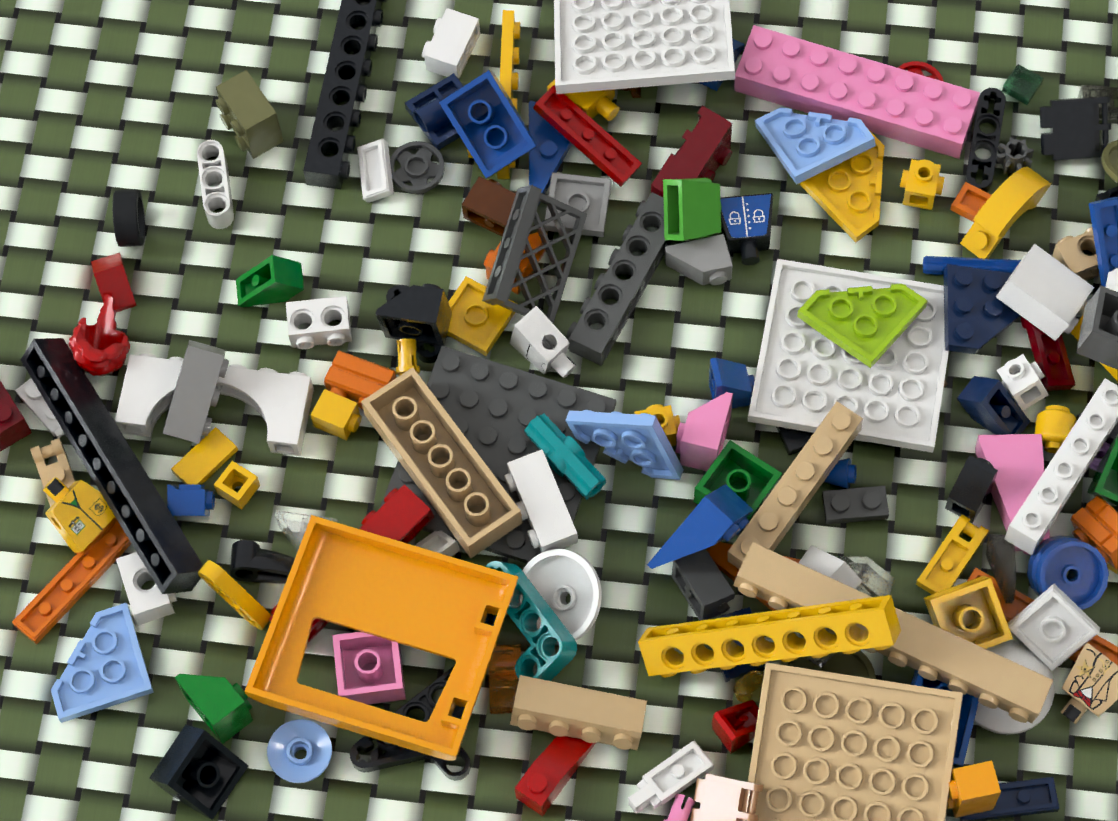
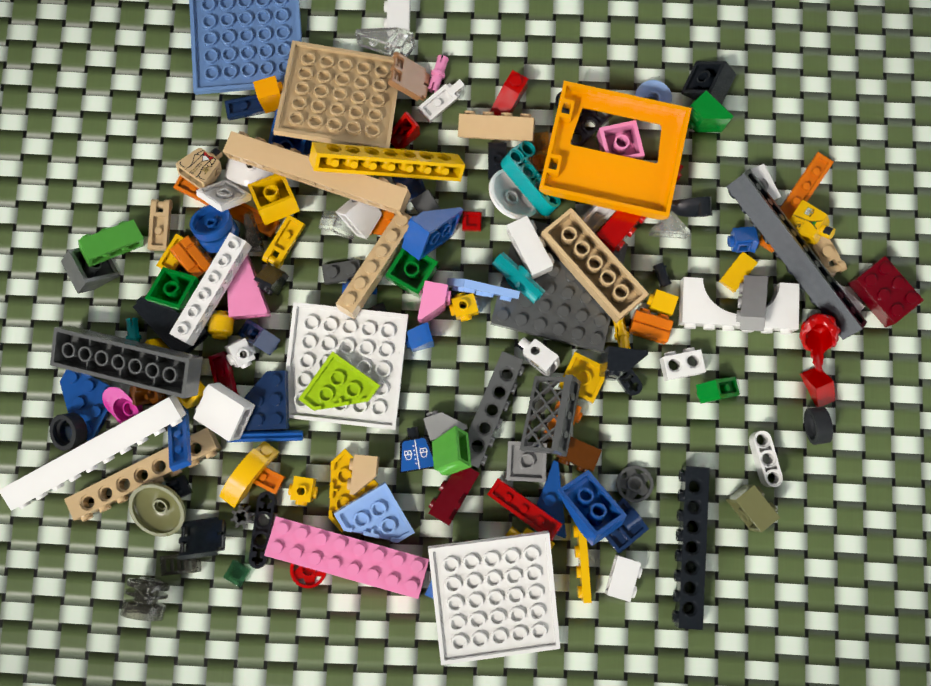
camera: 175 degrees right, 15 degrees up
light blue plate [51,603,154,723] -> none
yellow beam [198,560,271,630] -> none
yellow plate [214,461,260,510] -> none
white tile [357,139,394,203] -> none
none -> tan slope [347,454,380,495]
none -> red tile [462,211,482,232]
none -> black plate [488,142,507,180]
none -> black pin [652,262,672,288]

